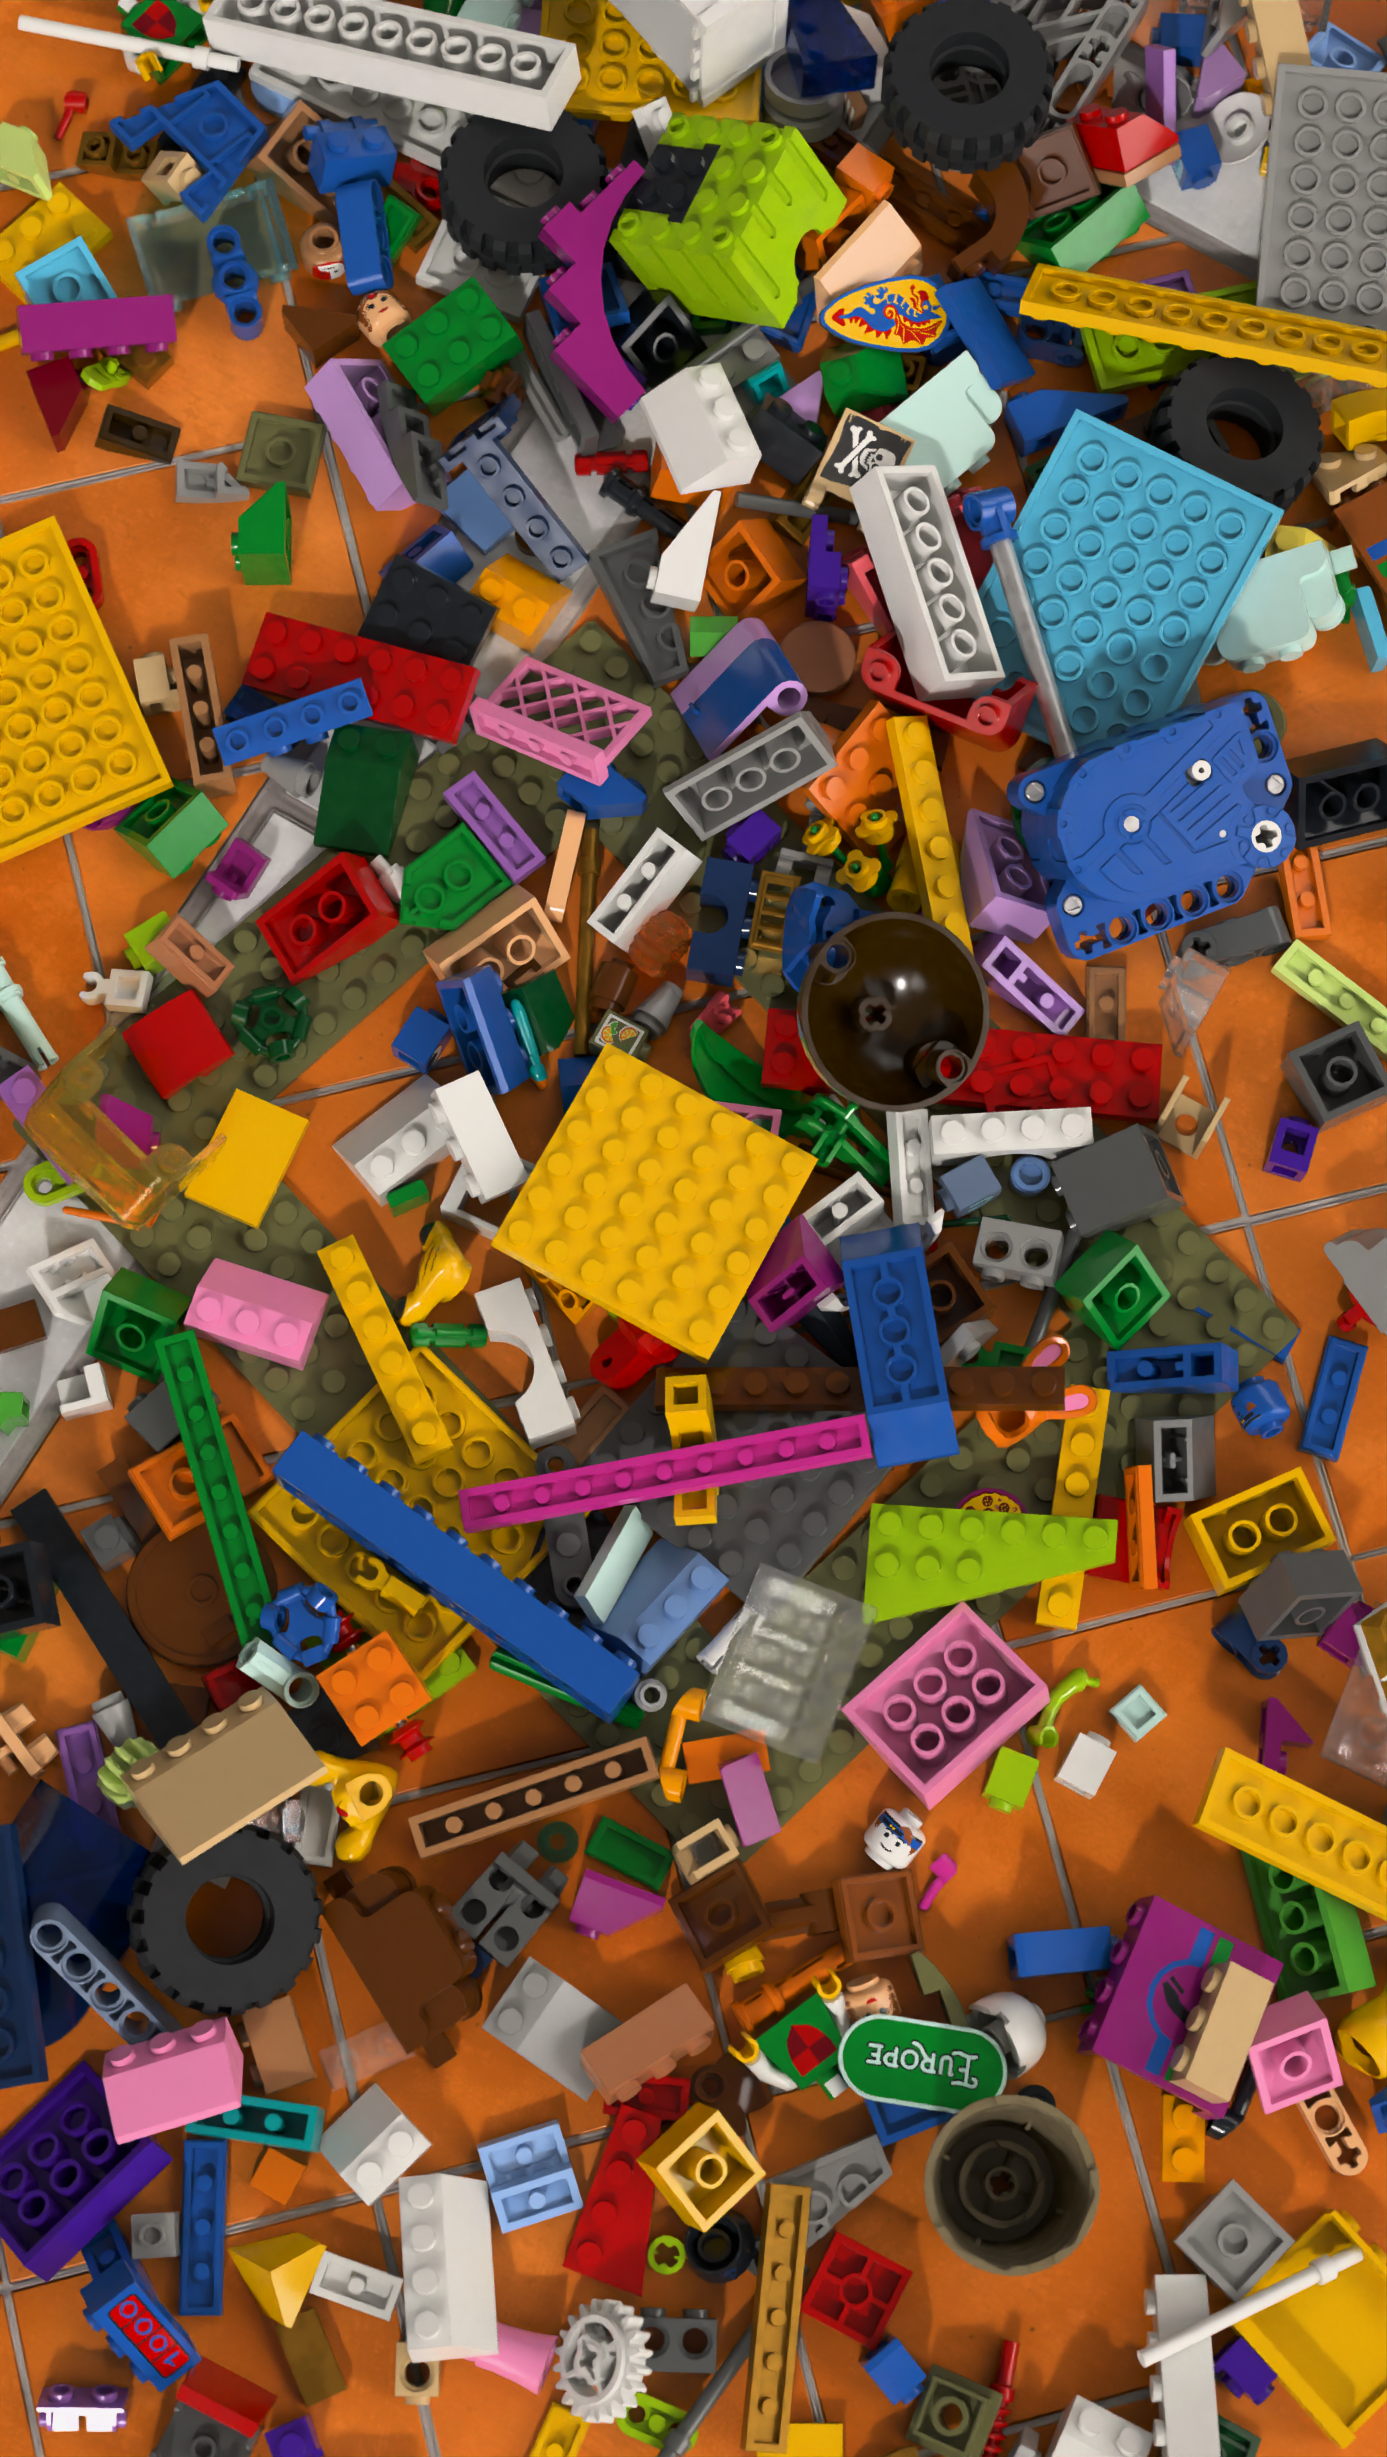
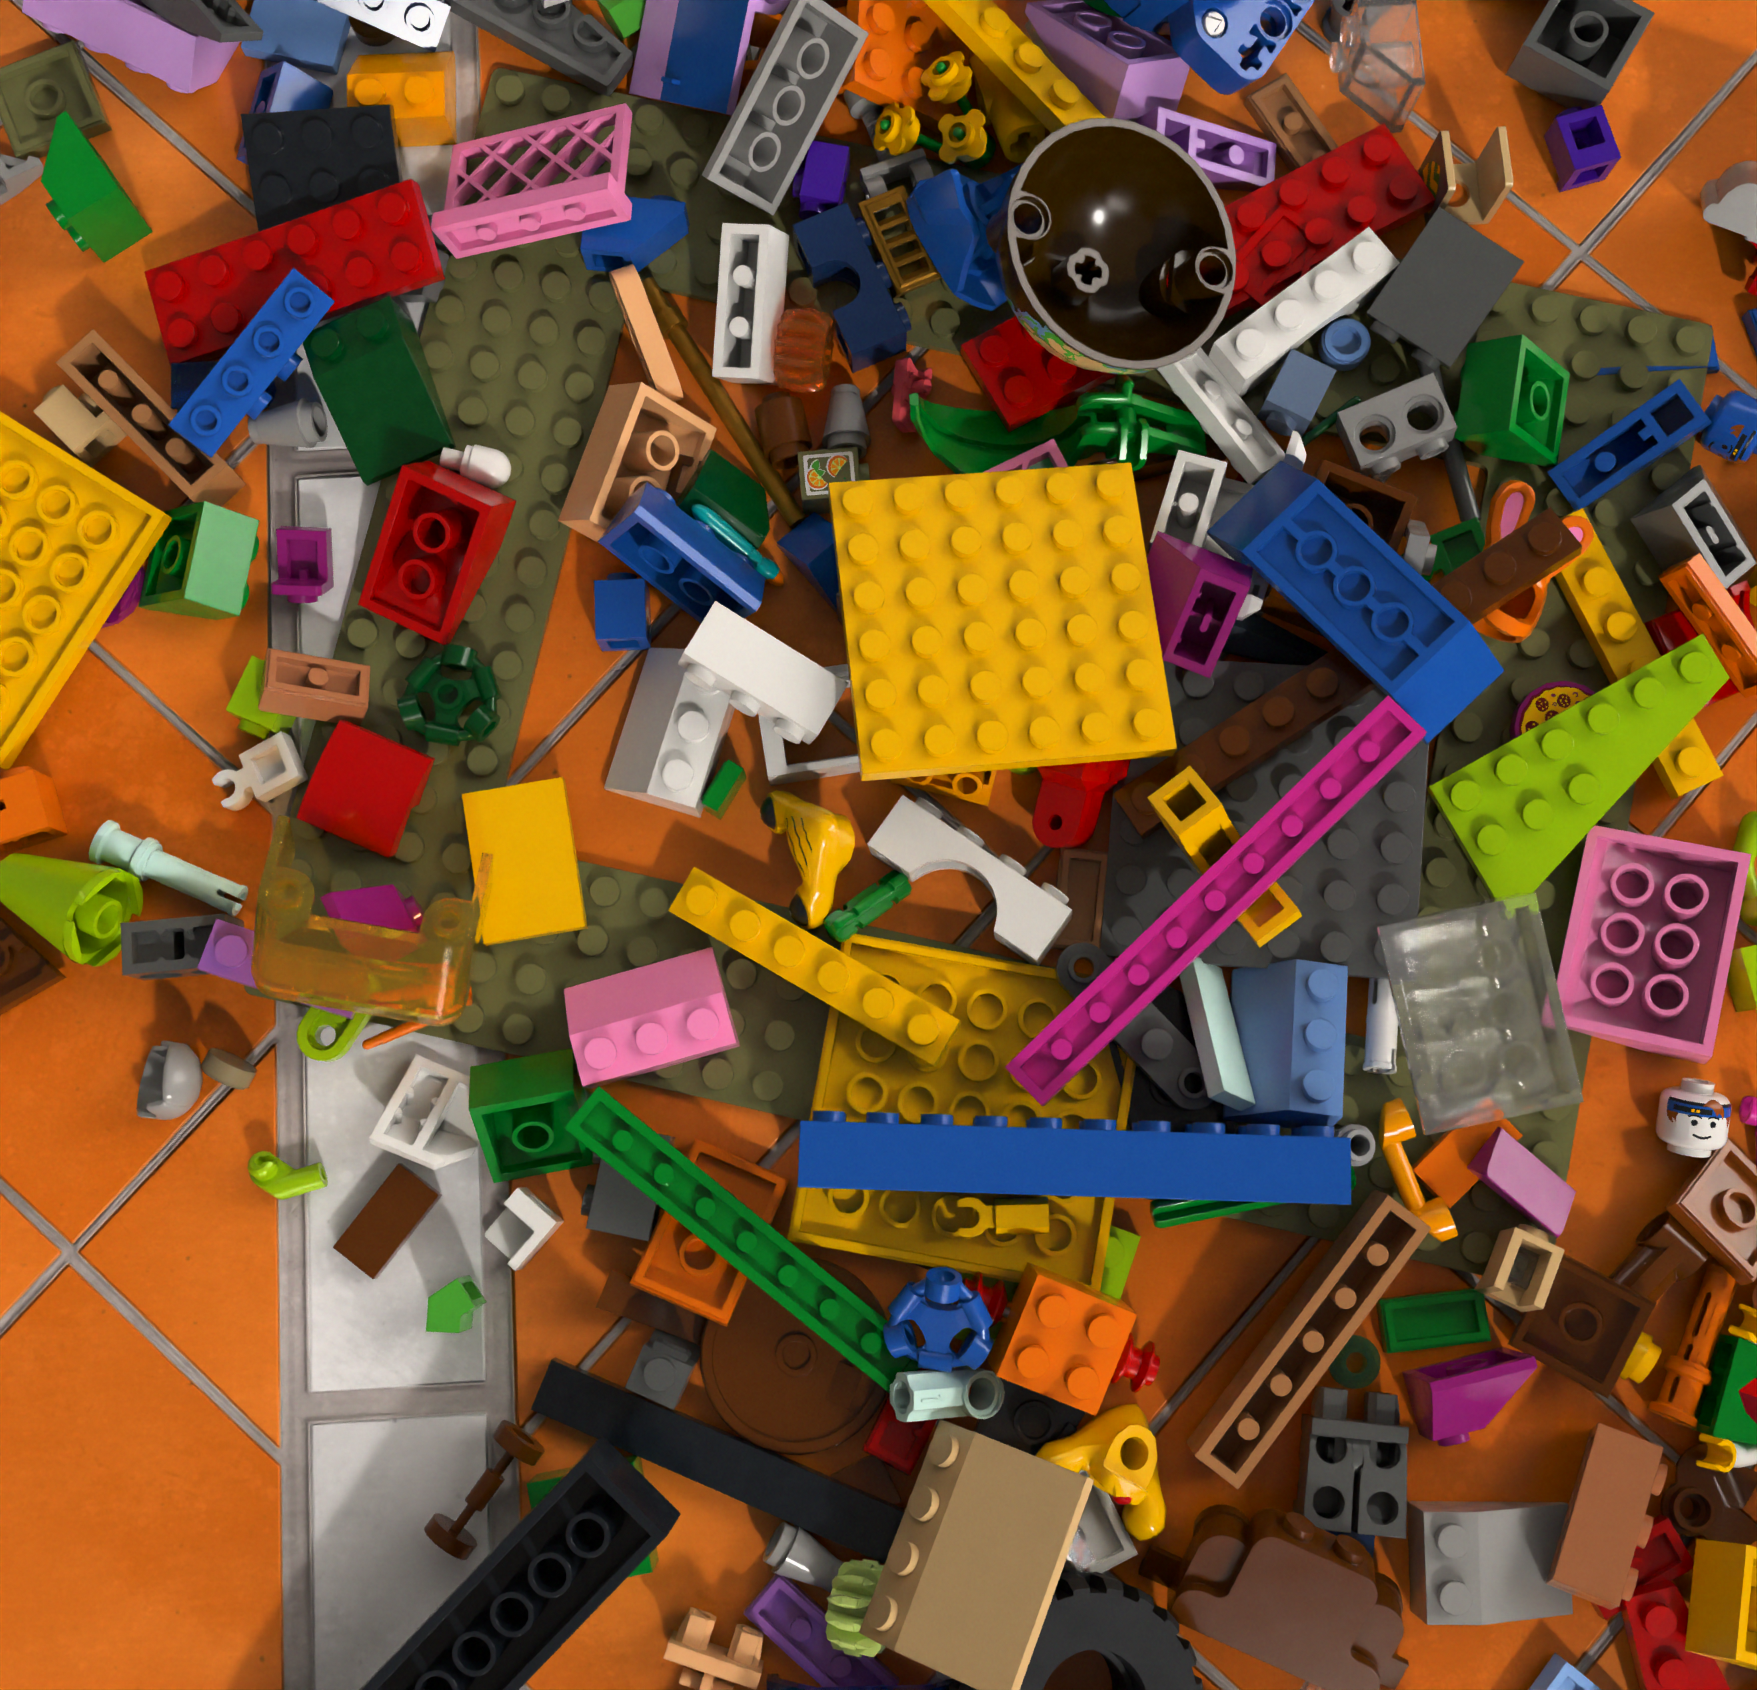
camera: 30 degrees left, 5 degrees up
green tile [399,823,513,931] -> none
medium lavender plate [443,770,546,885] -> none

